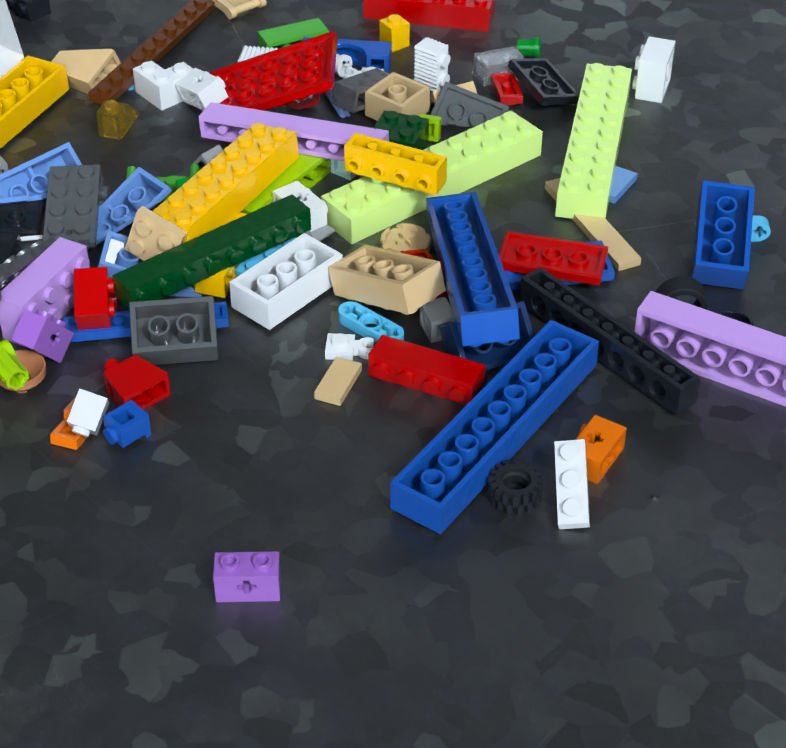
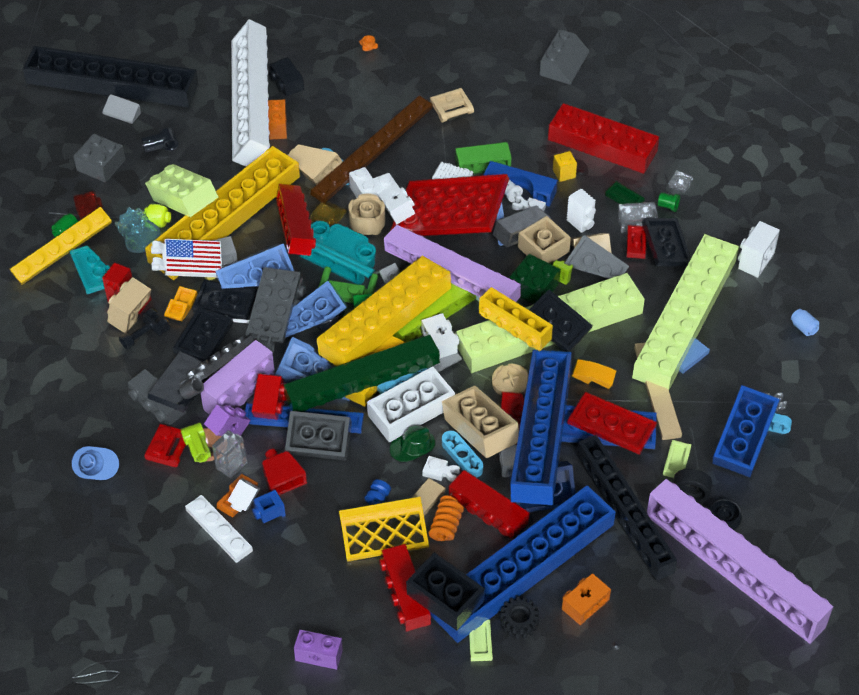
camera: 15 degrees right, 10 degrees up
tan plate [125,206,188,261] -> none
white plate [554,439,590,529] -> none
none -> white plate [185,495,253,563]
none -> clear brick [212,430,247,479]
none -> orange brick [268,100,287,140]
none -> red brick [276,184,316,256]
none -> teal brick [299,221,376,285]
none -> yellow fence [339,497,429,562]
none -> tan brick [349,193,385,235]
none -> blue wheel [365,479,391,505]
none -> red brick [379,544,431,631]
none -> dark green piece [389,425,435,462]
none -> black brick [406,552,485,631]
none -> orange piece [429,495,464,542]
none -> yellowish green tile [469,620,493,661]
none -> black plate [529,290,593,352]
none -> light orange slope [572,360,616,389]
none -> dark green tile [605,181,645,212]
none -> yellowish green tile [663,440,692,478]
none -> clear plate [669,171,693,193]
none -> light blue brick [791,309,819,336]

